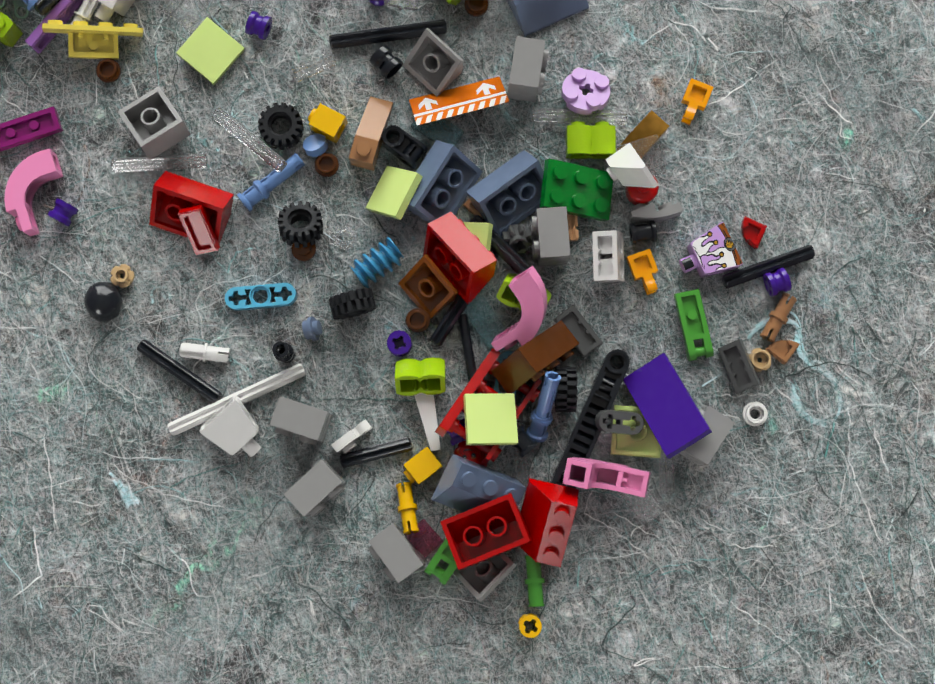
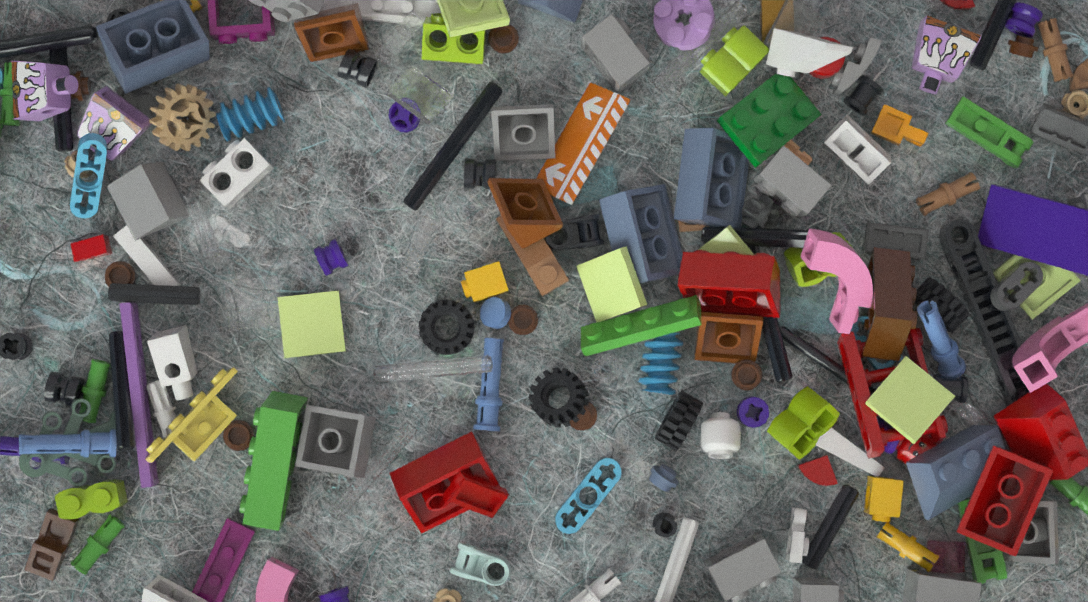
camera: 45 degrees left, 5 degrees up
none -> bright green wedge [239,391,308,531]
none -> light aqua piece [449,542,511,586]
none -> dark orange slope [487,178,563,249]
none -> bright green plate [581,295,702,356]
none -> white head [701,412,741,459]
none -> red tile [797,454,838,486]
none -> medium nougat pin [916,172,980,216]
none -> reddish brown plate [1008,35,1039,58]

